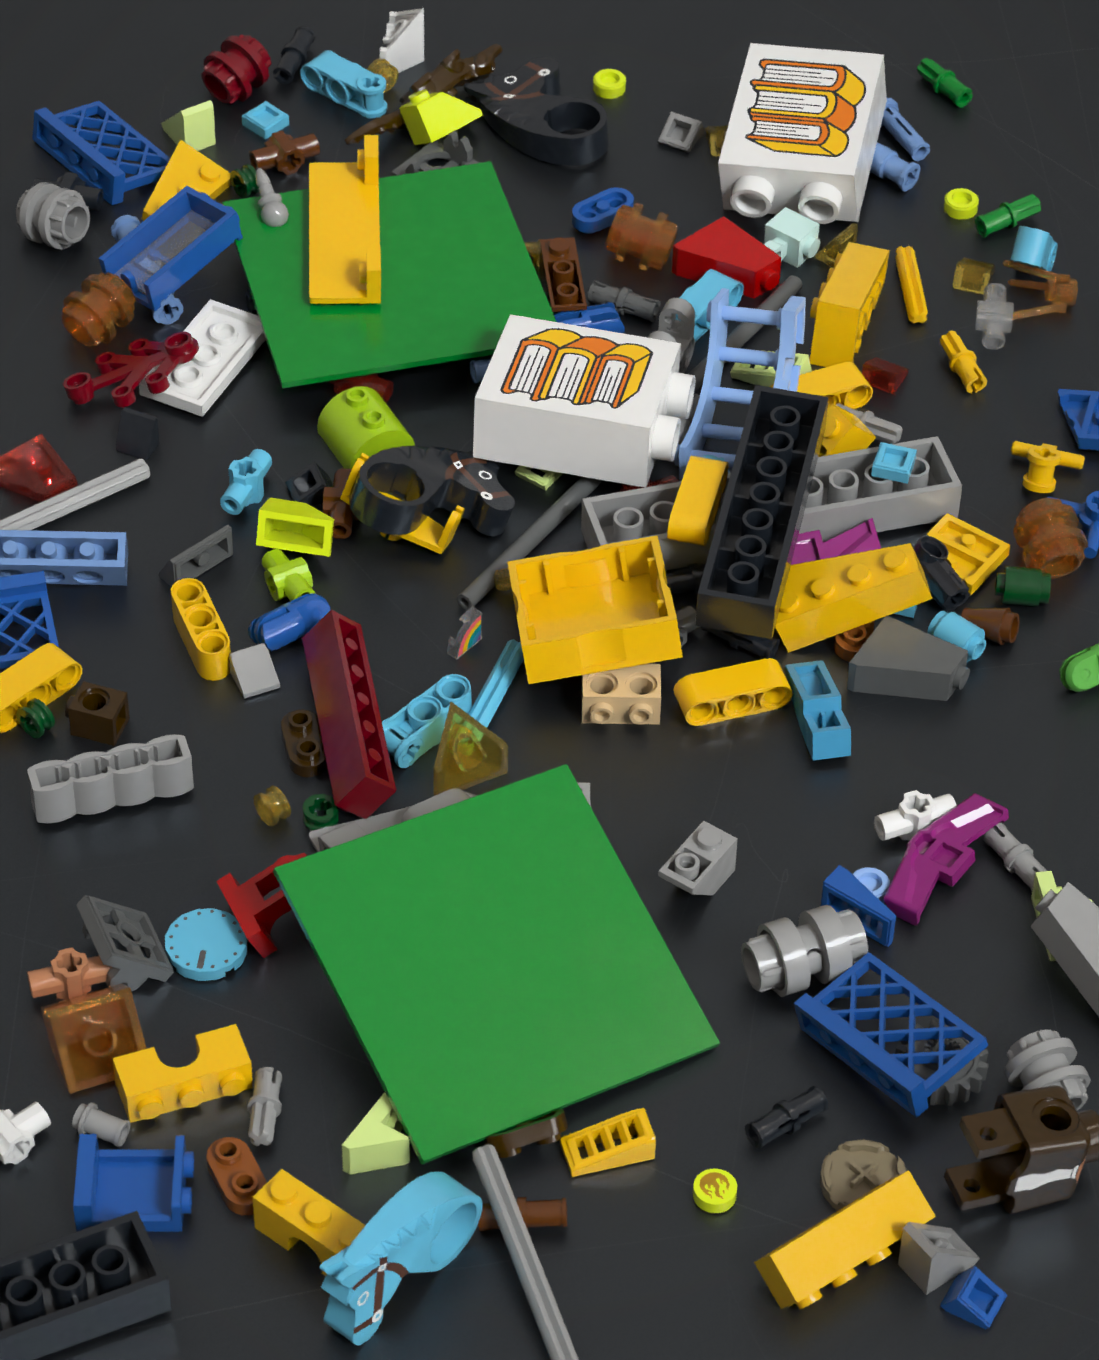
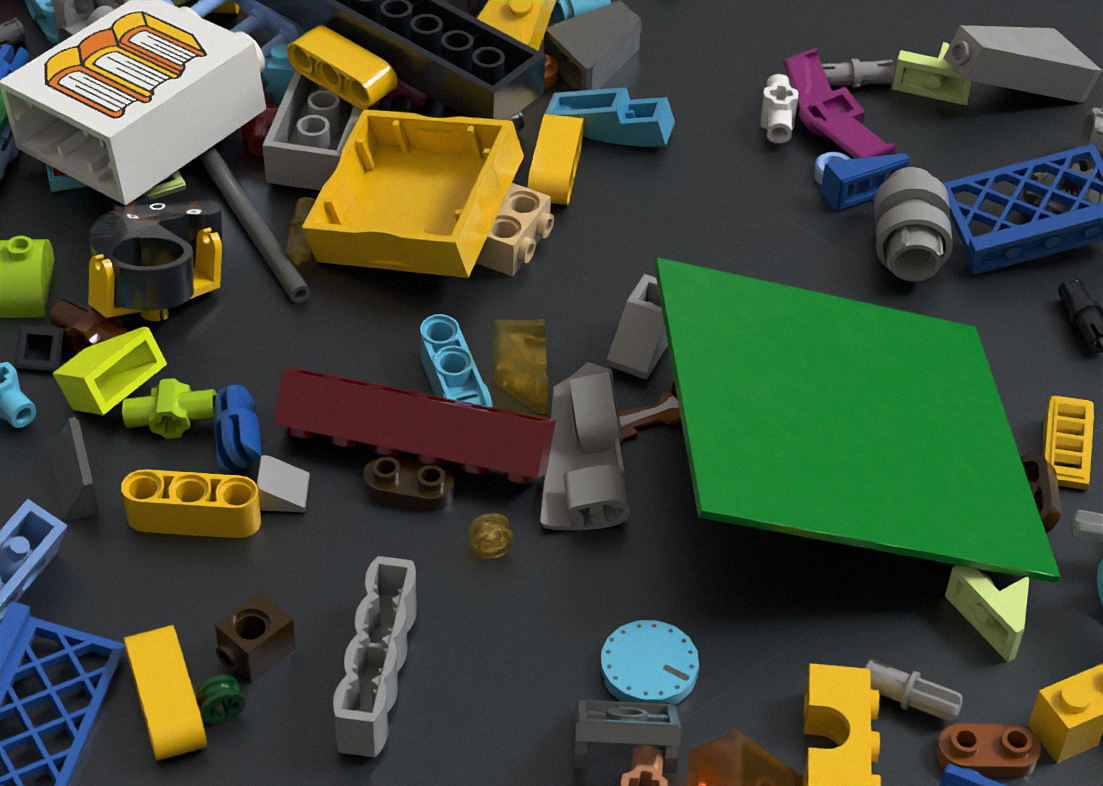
camera: 65 degrees left, 0 degrees up
red tile [216,853,307,958] -> none
dark green bush [303,794,339,831] -> none
clear tile [447,606,482,660] -> none
medium azure axle [453,639,524,757] -> none
light grey slope [658,821,738,895] -> none

